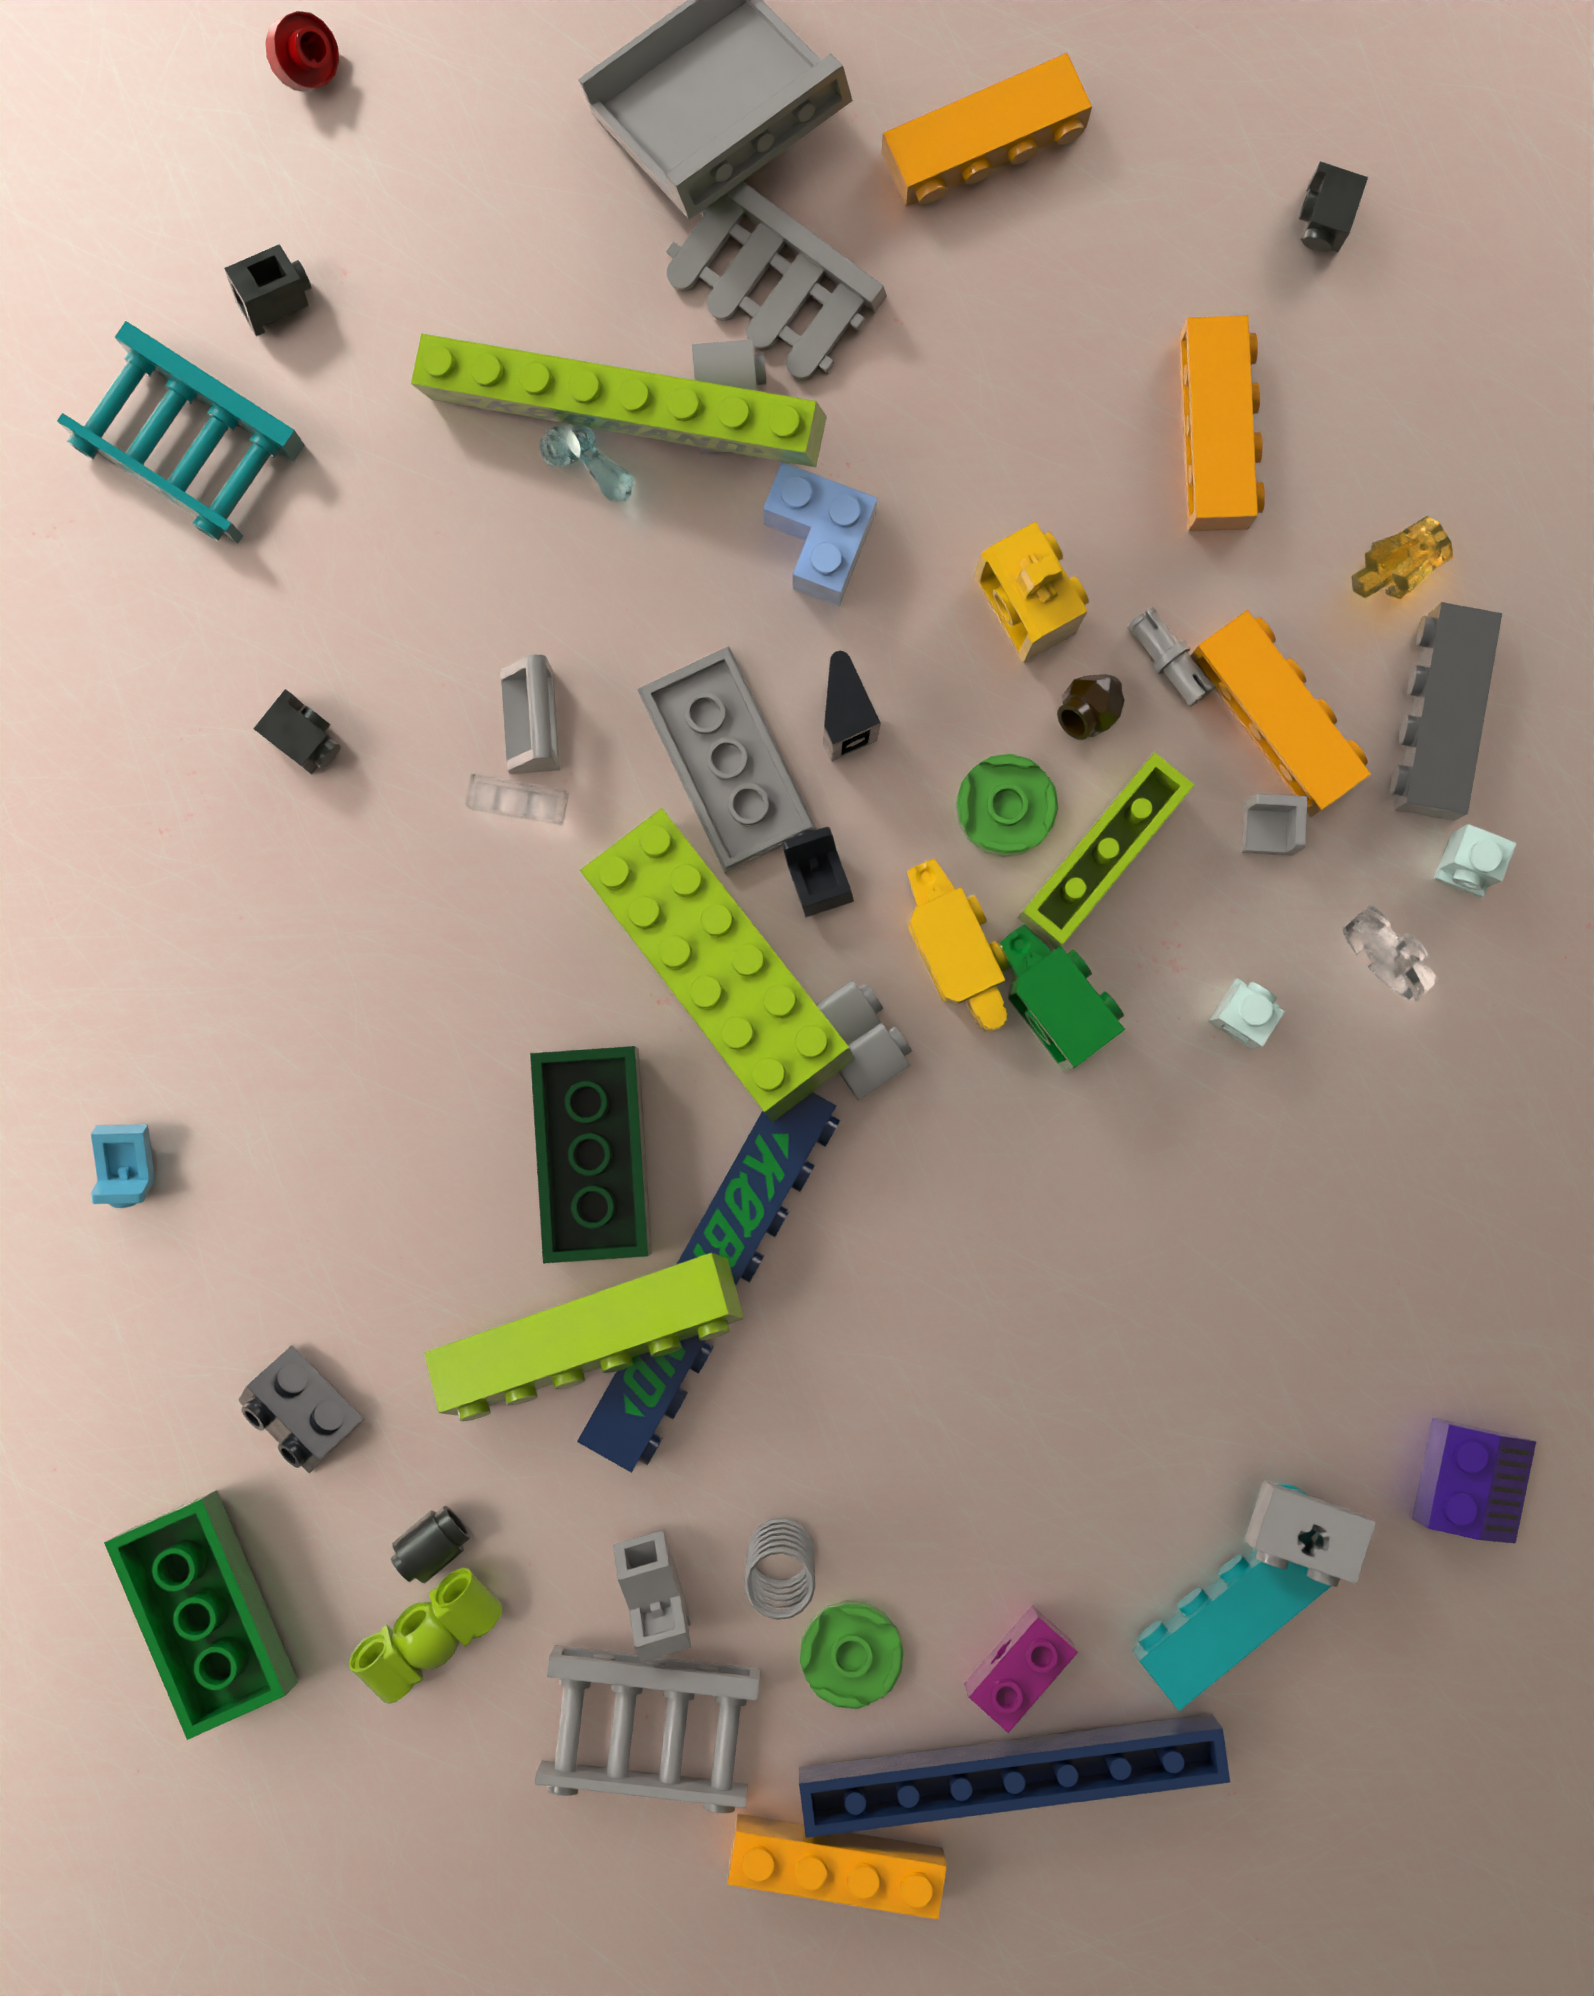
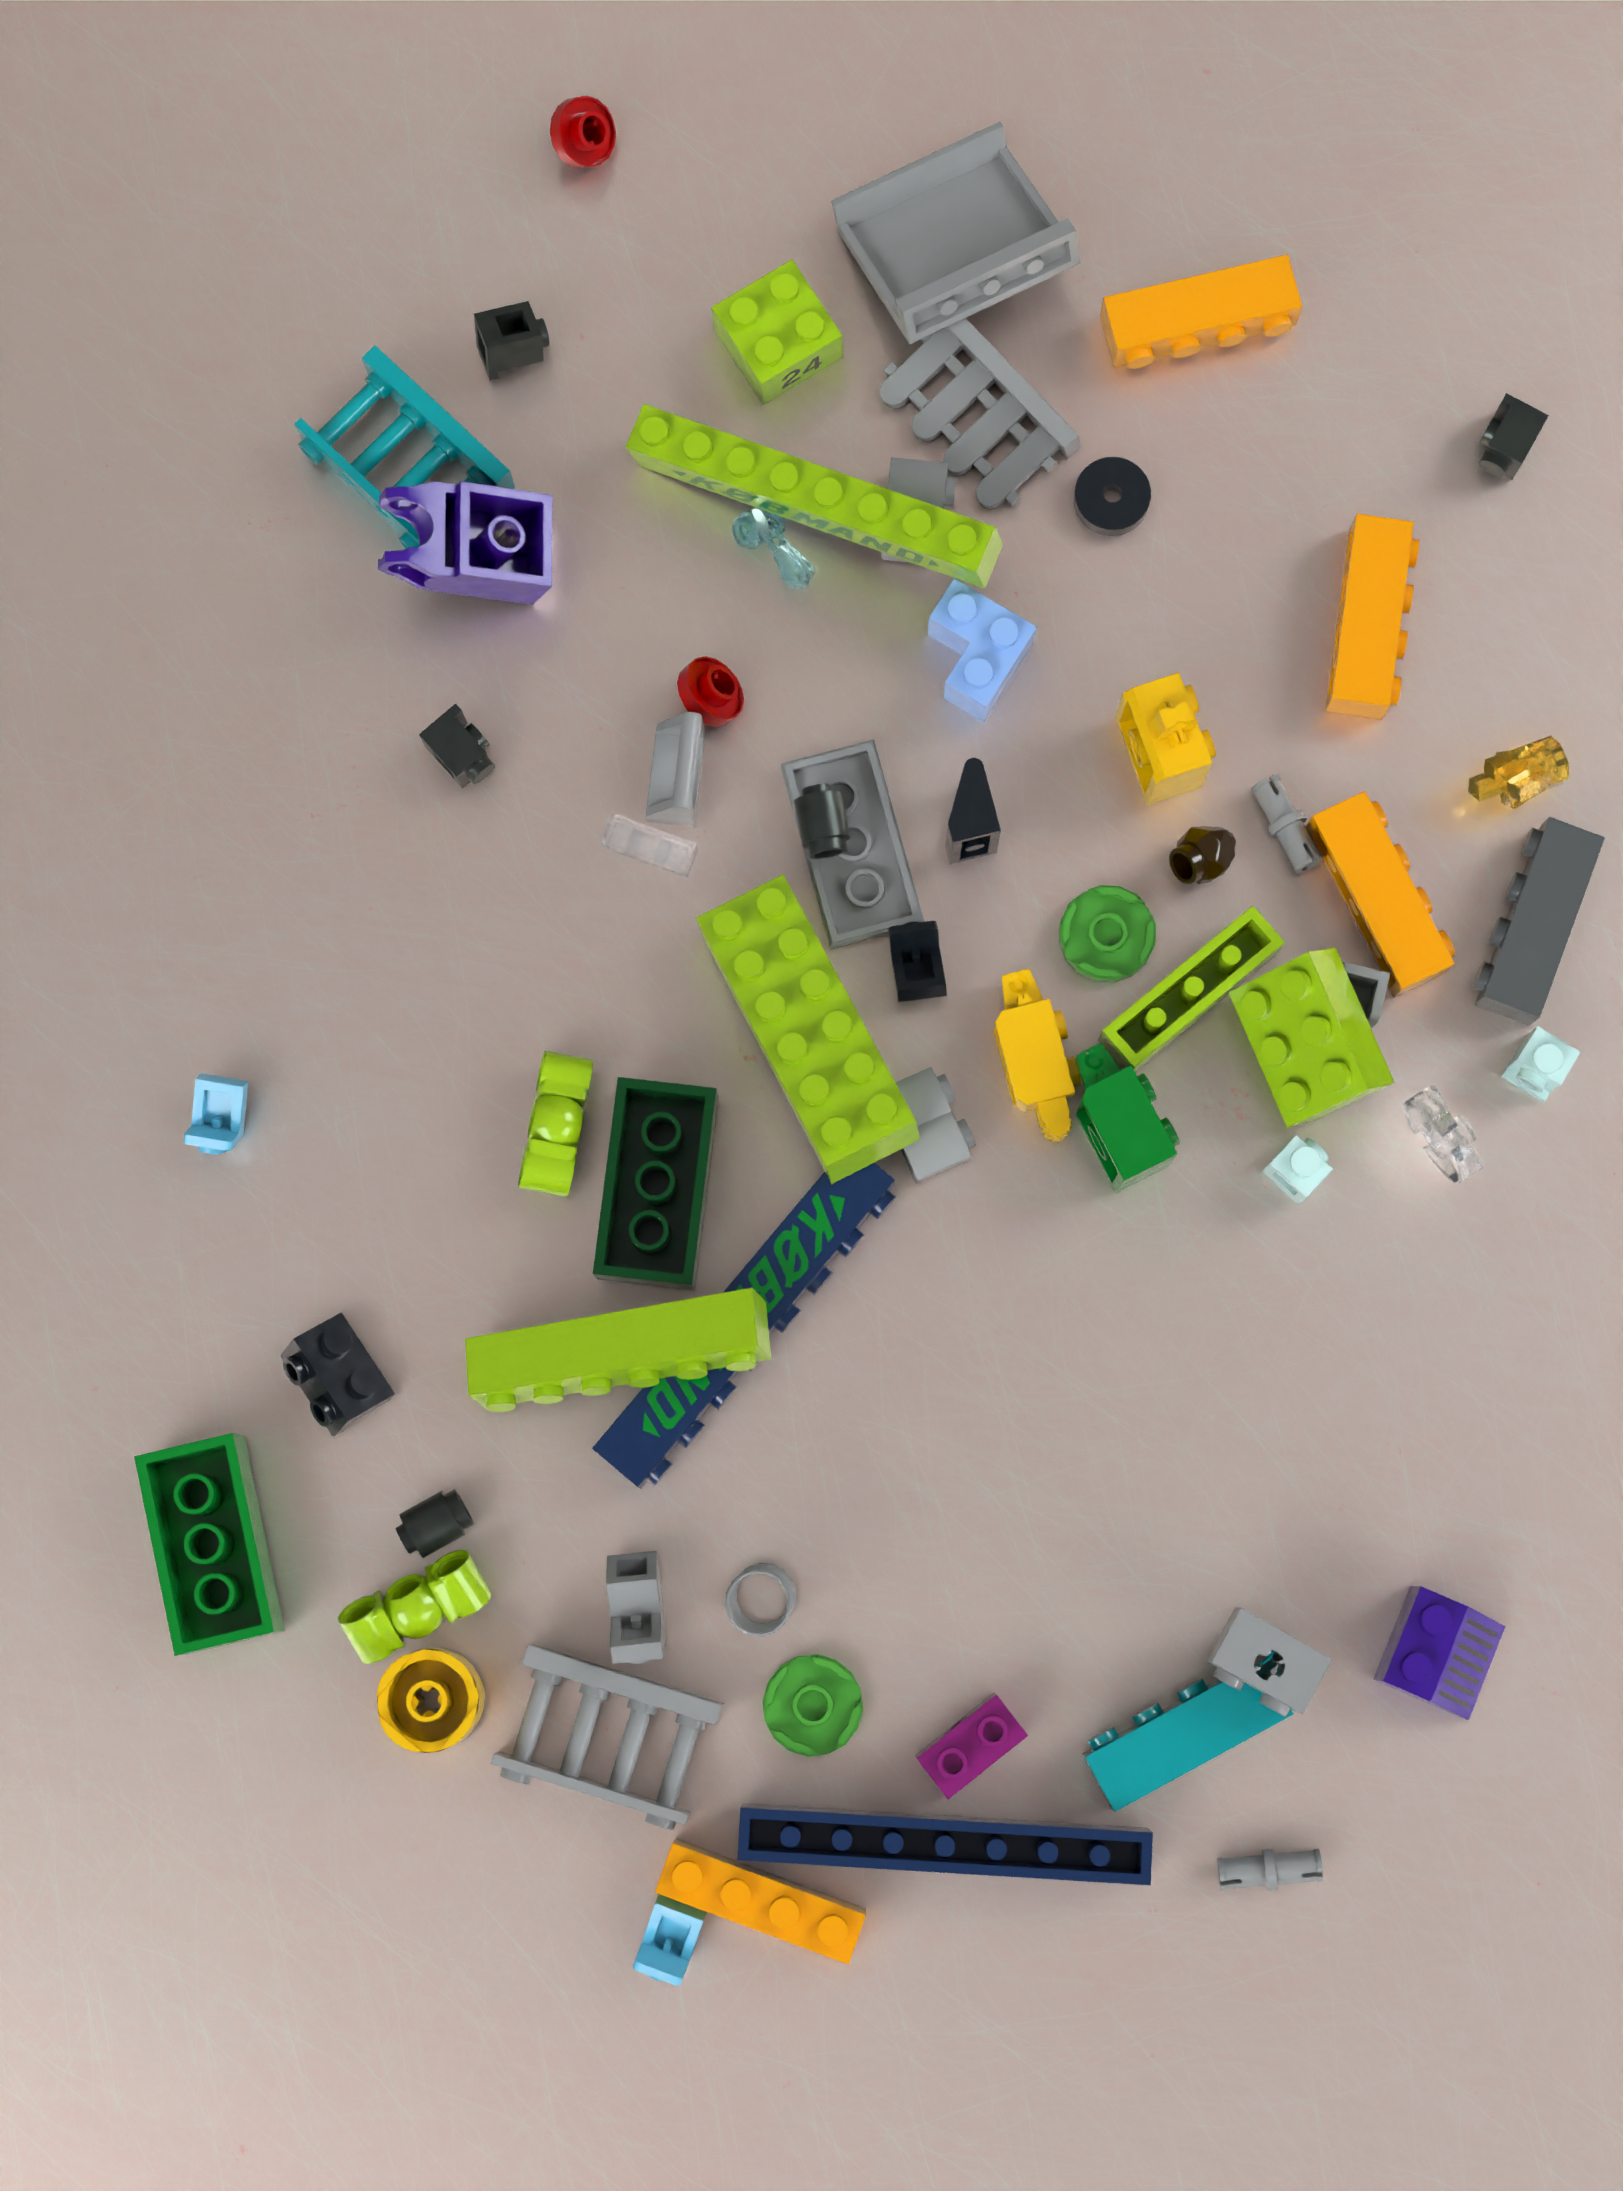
camera: 15 degrees right, 5 degrees down
none -> yellow brick [377,1648,486,1753]
none -> dark purple brick [378,481,553,605]
none -> lime piece [518,1050,593,1197]
none -> medium azure bracket [633,1894,707,1986]
none -> red plate [677,656,744,727]
none -> lime brick [711,259,843,405]
none -> pearl dark grey brick [794,784,850,859]
none -> black piece [1074,457,1151,536]
none -> light grey pin [1217,1849,1323,1891]
none -> lime brick [1228,947,1395,1128]

